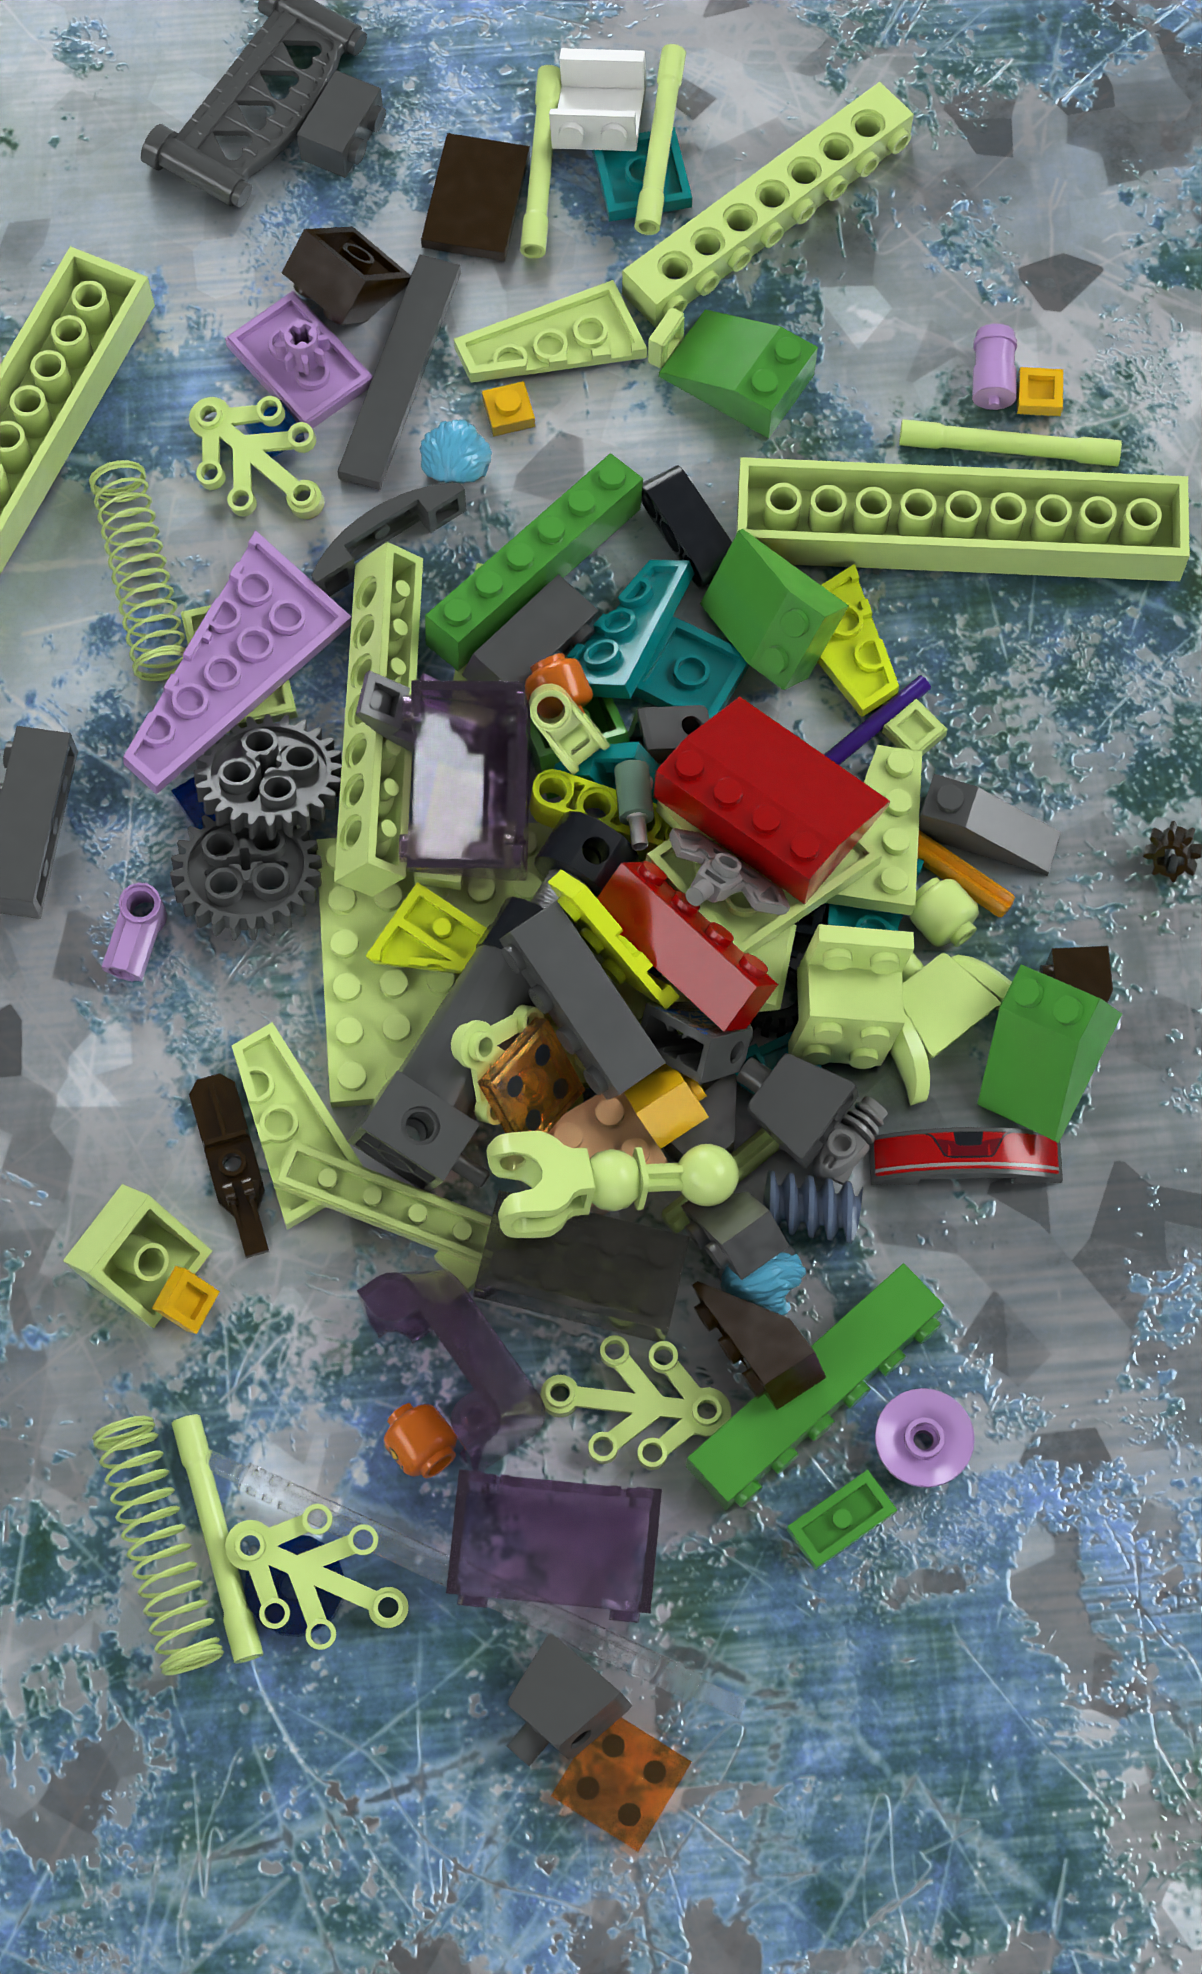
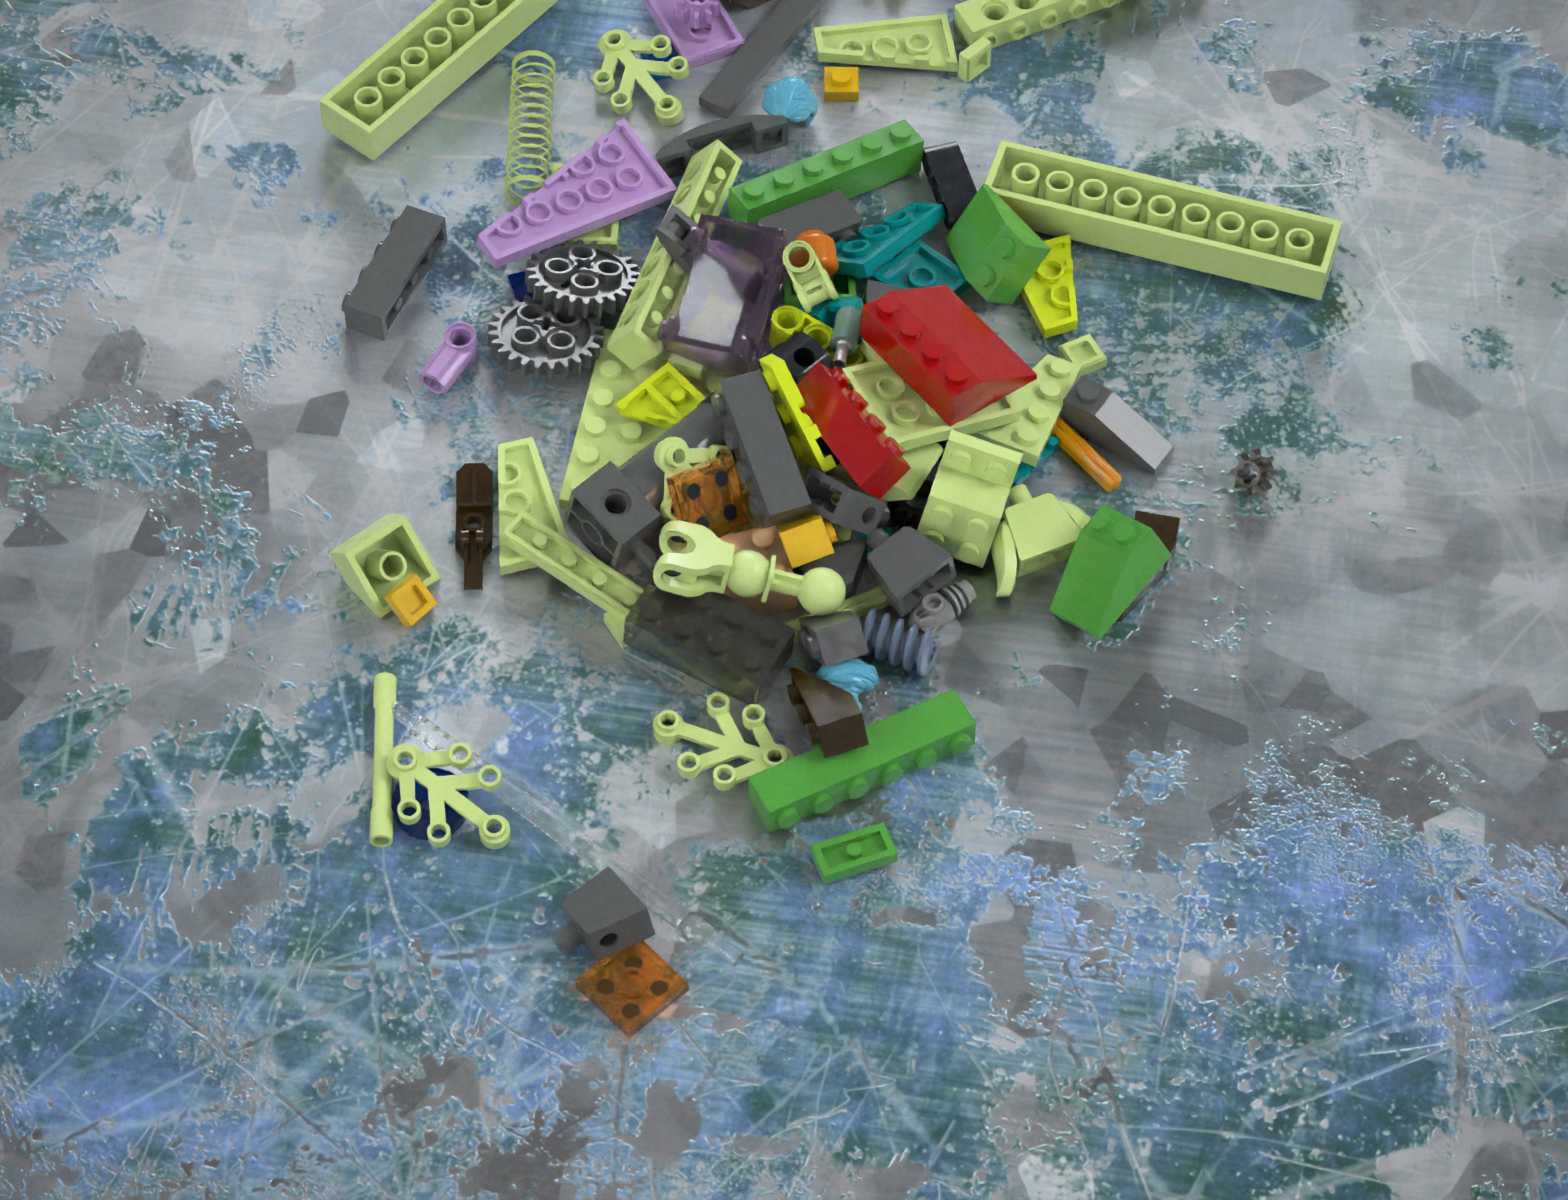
camera: 15 degrees right, 15 degrees down
yellowish green piece [92,1415,224,1675] -> none
clear purple windscreen [357,1270,545,1477] -> none
orange head [384,1403,457,1479] -> none
clear purple windscreen [446,1469,662,1623] -> none
bright green slope [659,309,818,439] -> none
light grey piece [669,828,790,915] -> none
dark purple bar [824,675,931,765] -> none
slope [869,1127,1063,1185] -> none
lavender dish [875,1388,974,1488] -> none
yellowish green piece [899,419,1122,467] -> none
yellowish green head [910,877,979,947] -> none
lavender piece [972,324,1017,410] -> none
yellow plate [1017,367,1064,416] -> none

